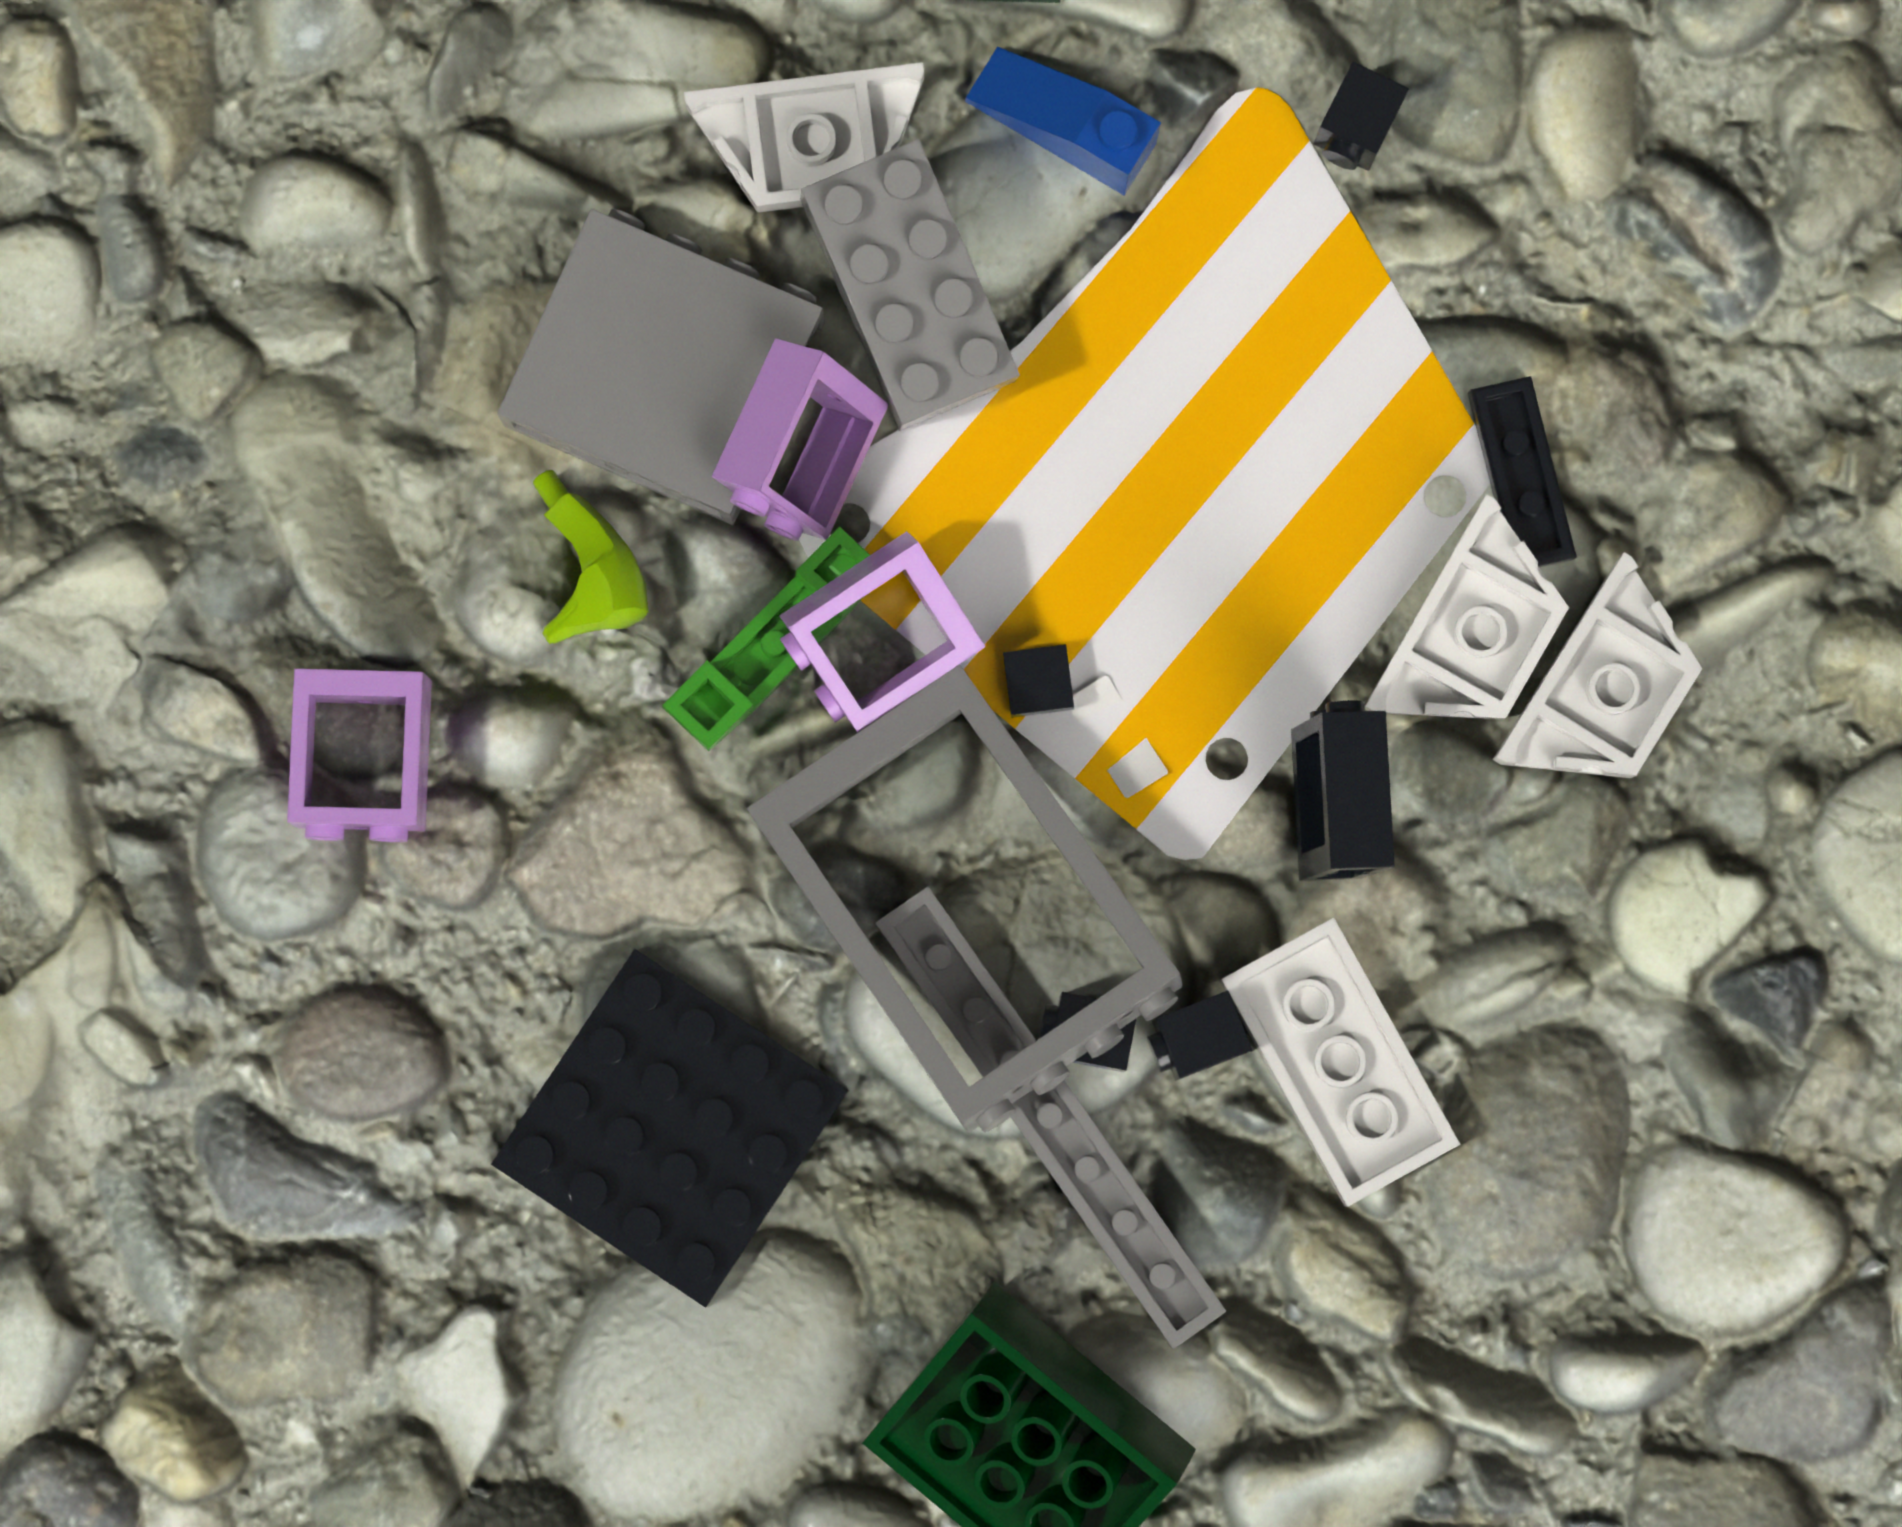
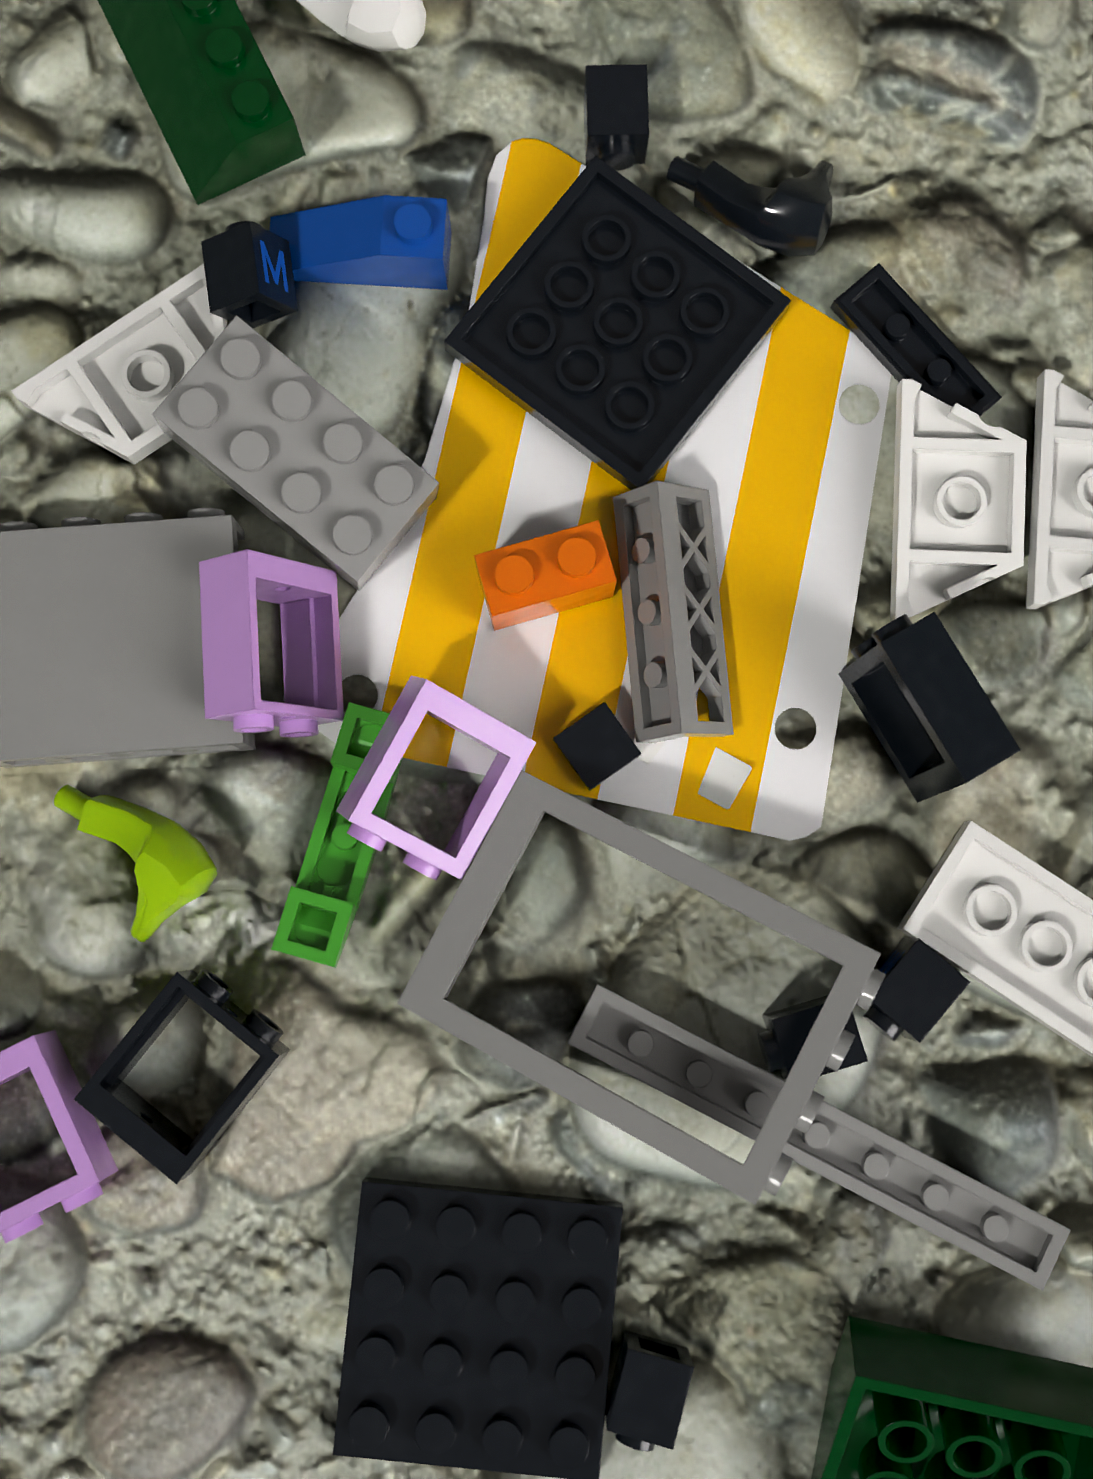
camera: 25 degrees left, 0 degrees up
none -> black window [74,968,290,1184]
none -> black brick [201,221,298,328]
none -> black plate [444,156,791,490]
none -> orange brick [474,520,617,631]
none -> black brick [605,1330,694,1451]
none -> light grey fence [613,480,734,743]
none -> black animal [667,156,833,257]

